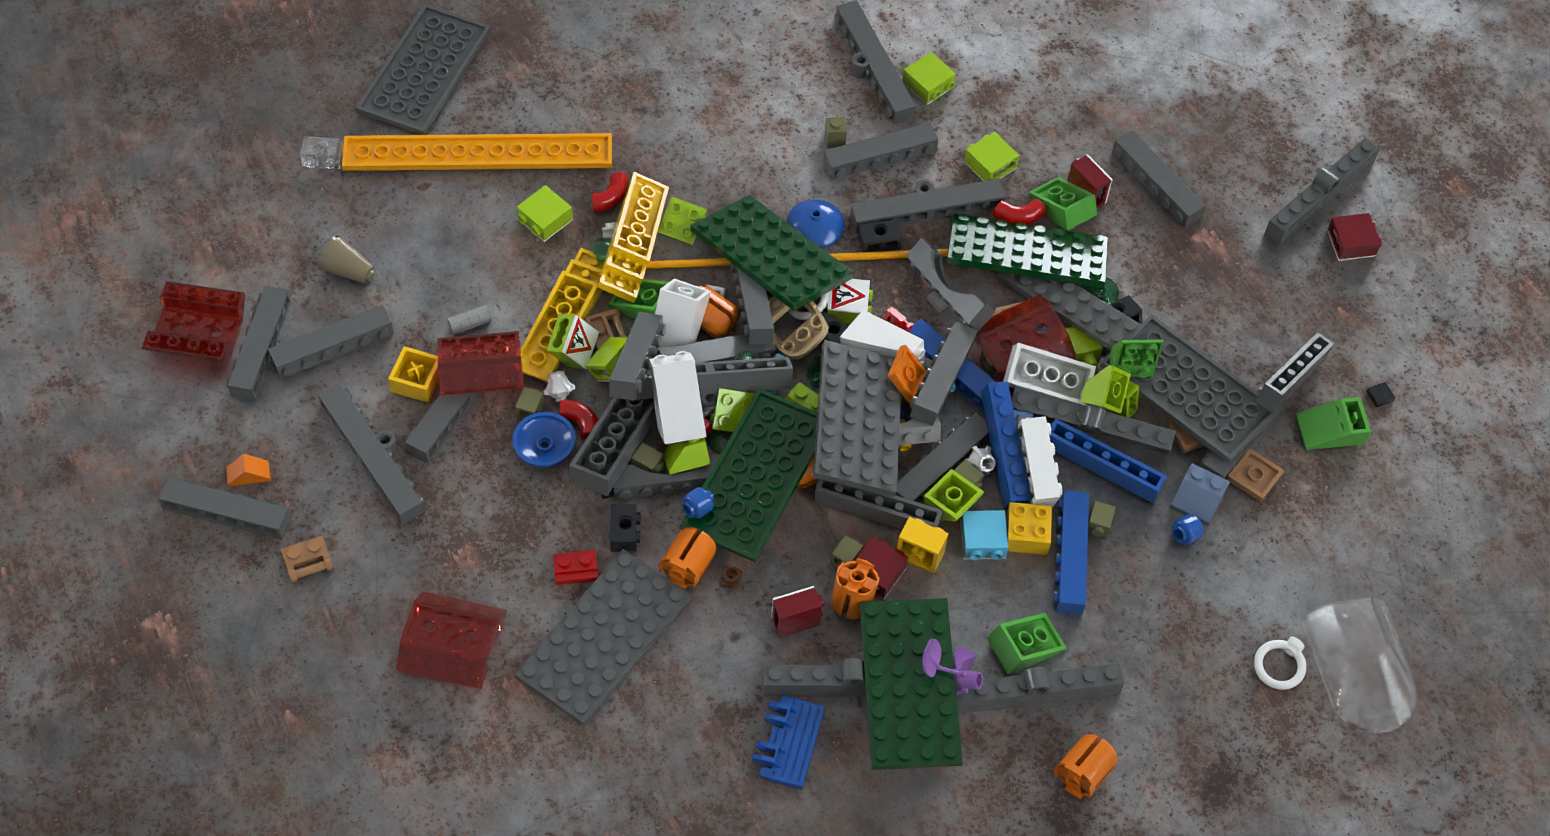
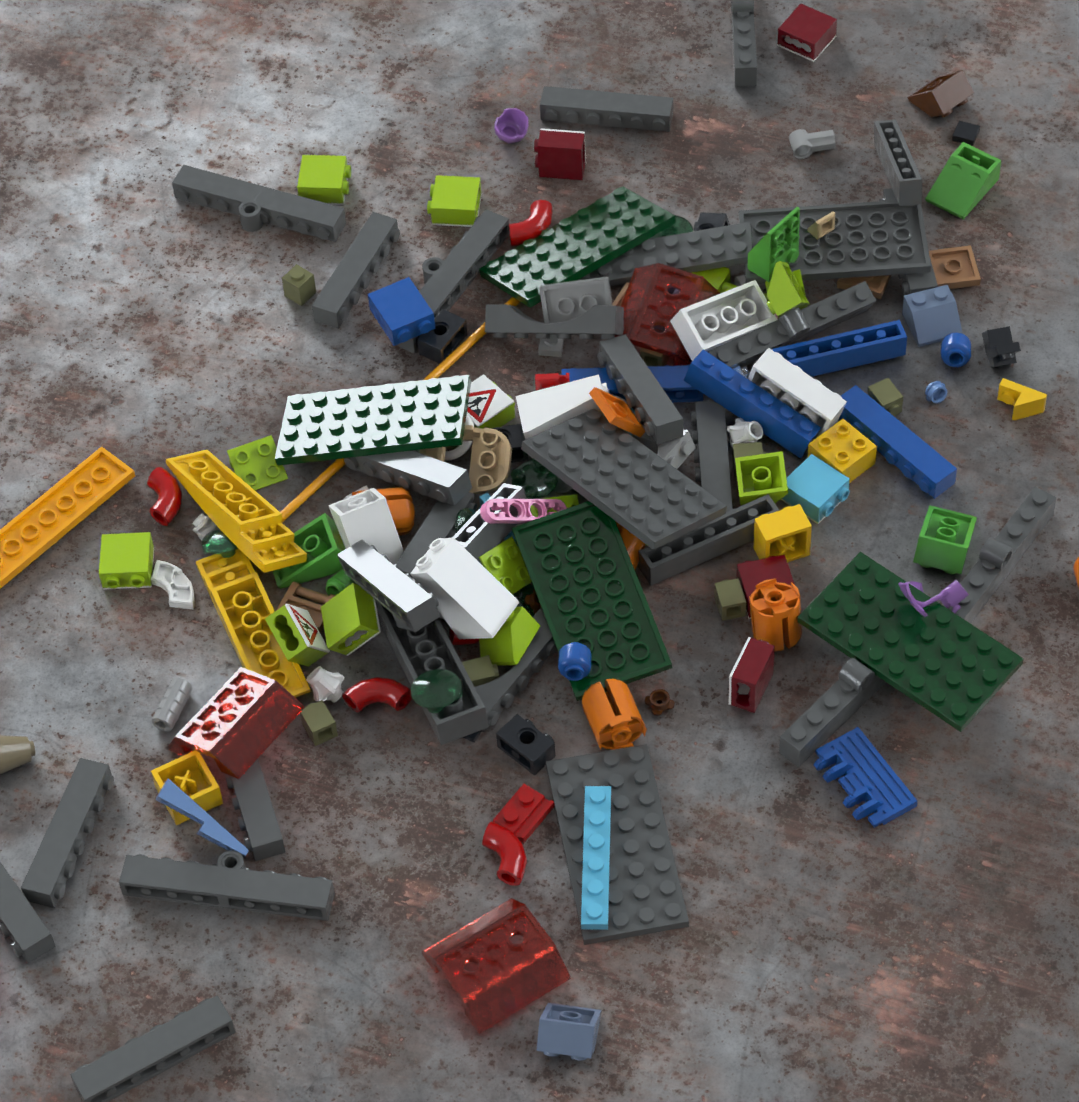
camera: 40 degrees left, 5 degrees down
orange slope [226,454,271,487] -> none
medium nougat plate [281,536,334,583] -> none
blue dish [513,412,576,468] -> none
blue dish [787,200,845,248] -> none
bright green slope [1029,177,1097,230] -> none
none -> white tile [151,560,195,610]
none -> medium blue slope [155,778,249,858]
none -> blue brick [368,277,435,346]
none -> clear green dish [411,669,463,713]
none -> bright pink beam [480,499,567,524]
none -> red cylinder [482,822,527,886]
none -> medium lavender hair [494,108,528,143]
none -> sand blue slope [537,1003,601,1060]
none -> light grey tile [539,277,613,324]
none -> medium azure plate [581,786,611,930]
none -> light grey piece [789,129,836,159]
none -> tan slope [807,211,835,239]
none -> slope [907,70,974,118]
none -> medium blue plate [925,381,947,403]
none -> black brick [982,326,1021,367]
none -> yellow slope [997,378,1047,420]

